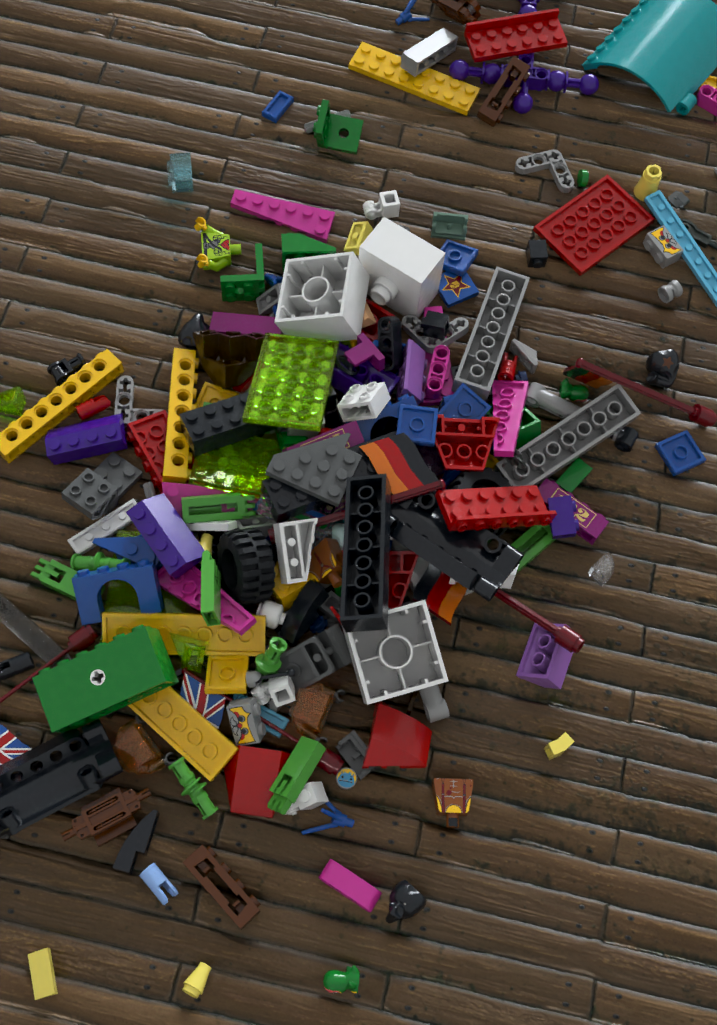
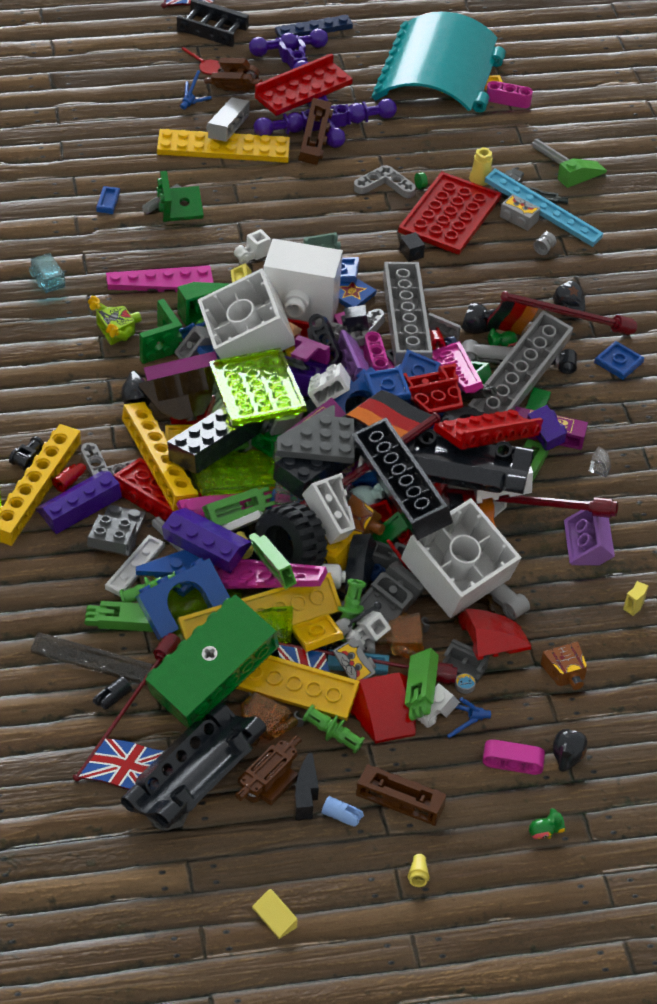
camera: 20 degrees left, 20 degrees down
none -> black piece [462,302,497,334]

